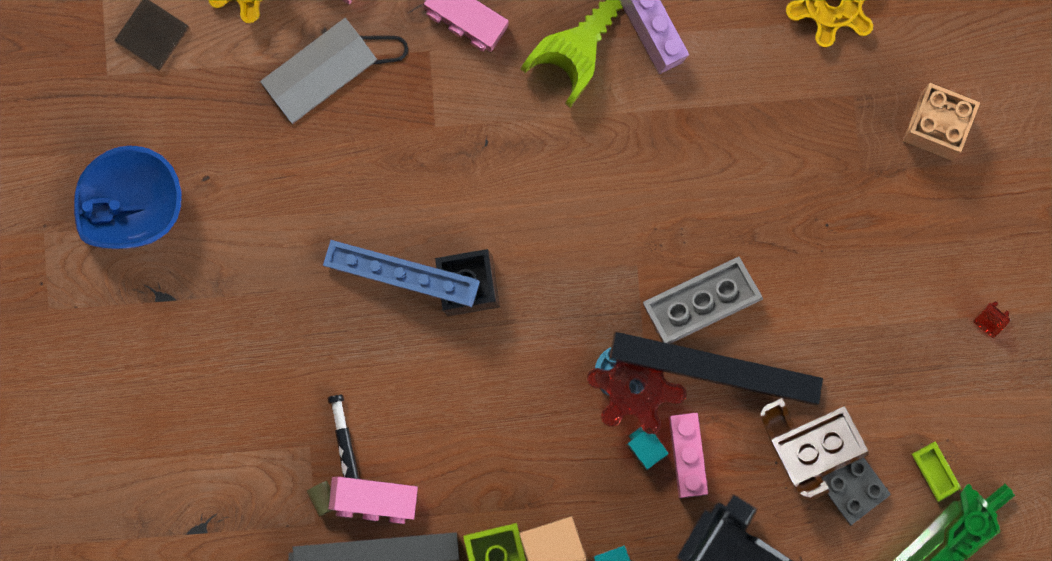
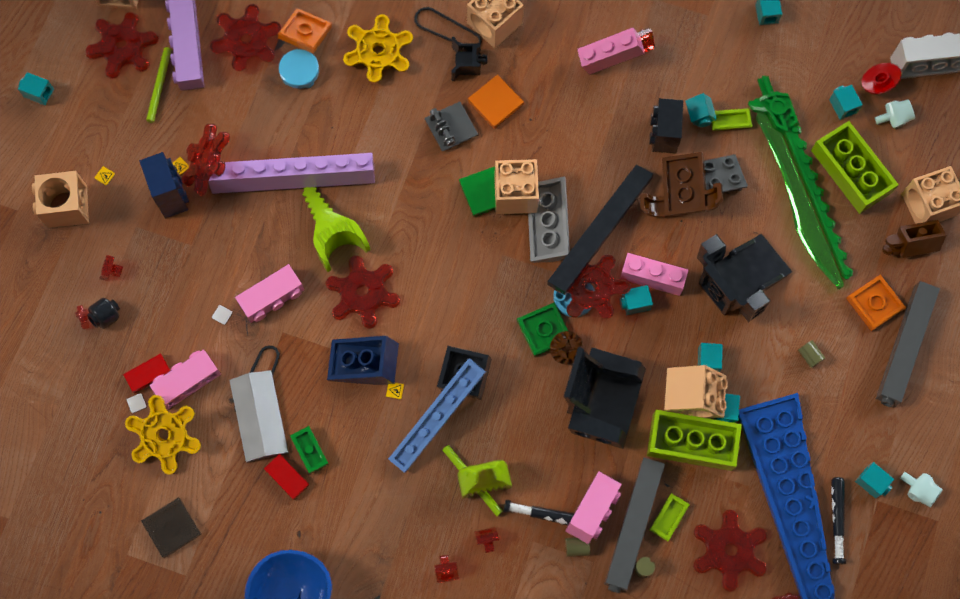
camera: 65 degrees left, 10 degrees down
none -> red tile [264,454,309,500]
none -> green plate [290,426,329,474]
none -> clear red plate [325,255,400,329]
none -> dark blue slope [327,336,399,385]
none -> yellow sticker [386,383,404,399]
none -> black piece [414,7,482,43]
none -> dark grey hinge [424,102,478,152]
none -> clear red tile [434,555,459,583]
none -> lime bar [442,445,503,517]
none -> black piece [451,37,487,81]
none -> lime animal [458,460,512,499]
none -> green tile [459,166,496,217]
none -> orange tile [468,74,524,129]
none -> clear red tile [474,527,499,553]
none -> light nougat brick [494,159,539,214]
none -> green tile [517,302,568,357]
none -> reddish brown gear [550,331,583,365]
none -> black piece [563,347,646,449]
none -> bright pink brick [577,28,645,75]
none -> black brick [649,98,683,154]
none -> teal brick [685,93,717,127]

